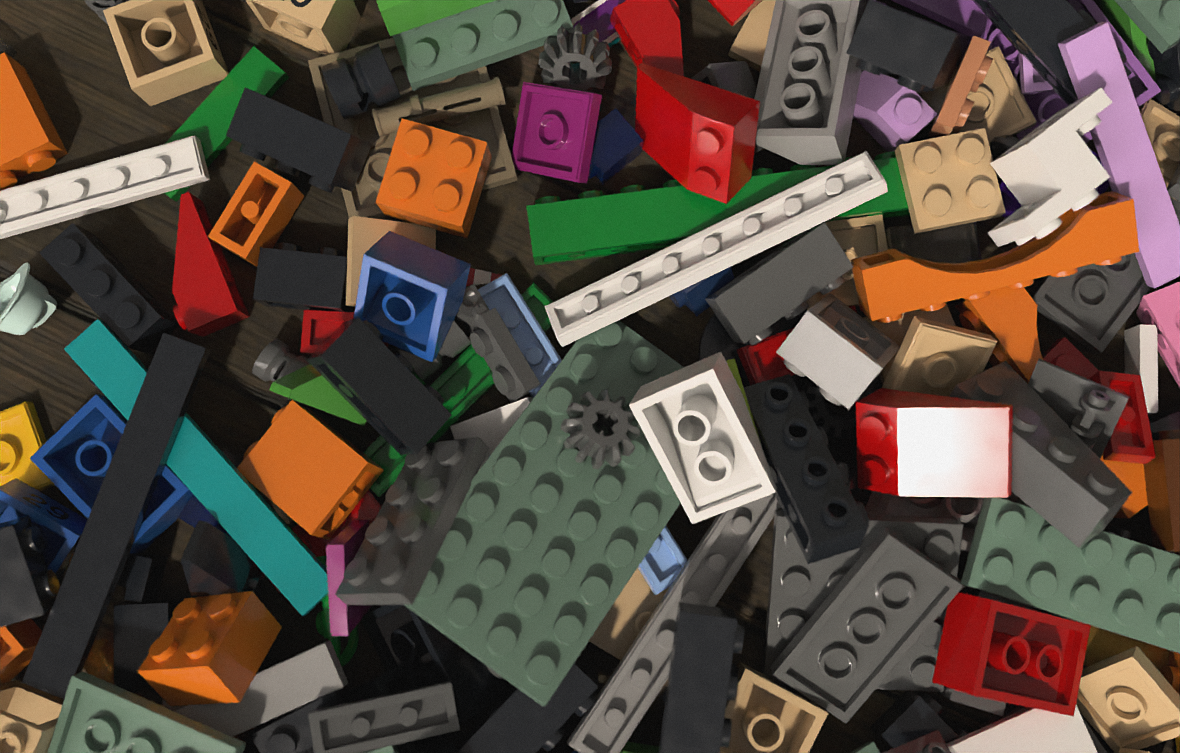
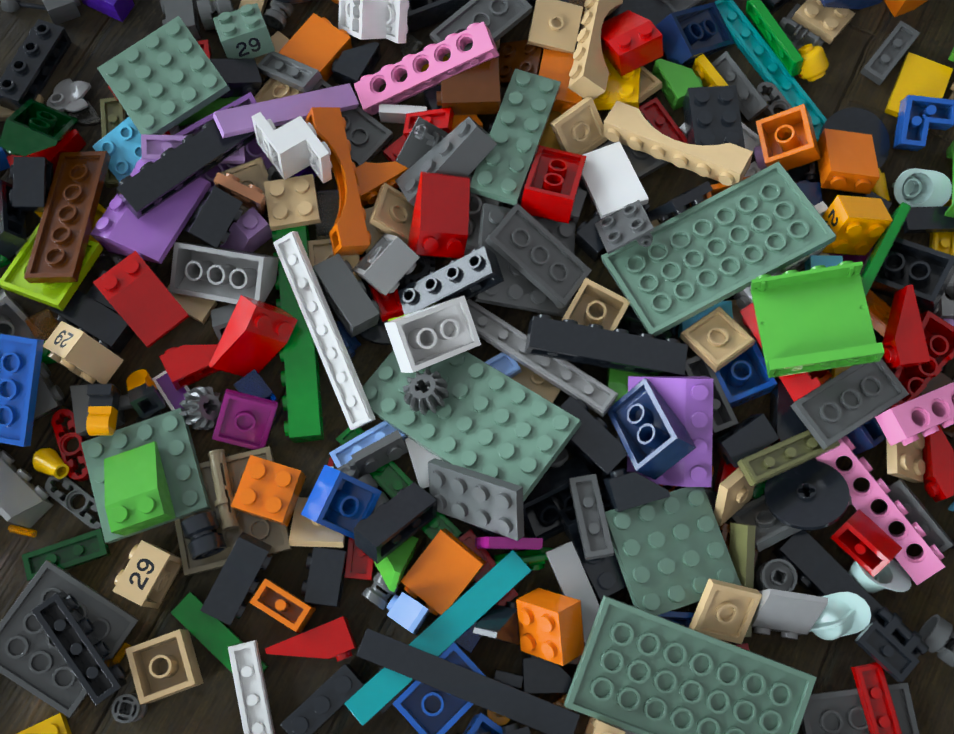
camera: 90 degrees left, 10 degrees down
none -> light blue slope [386,592,430,634]

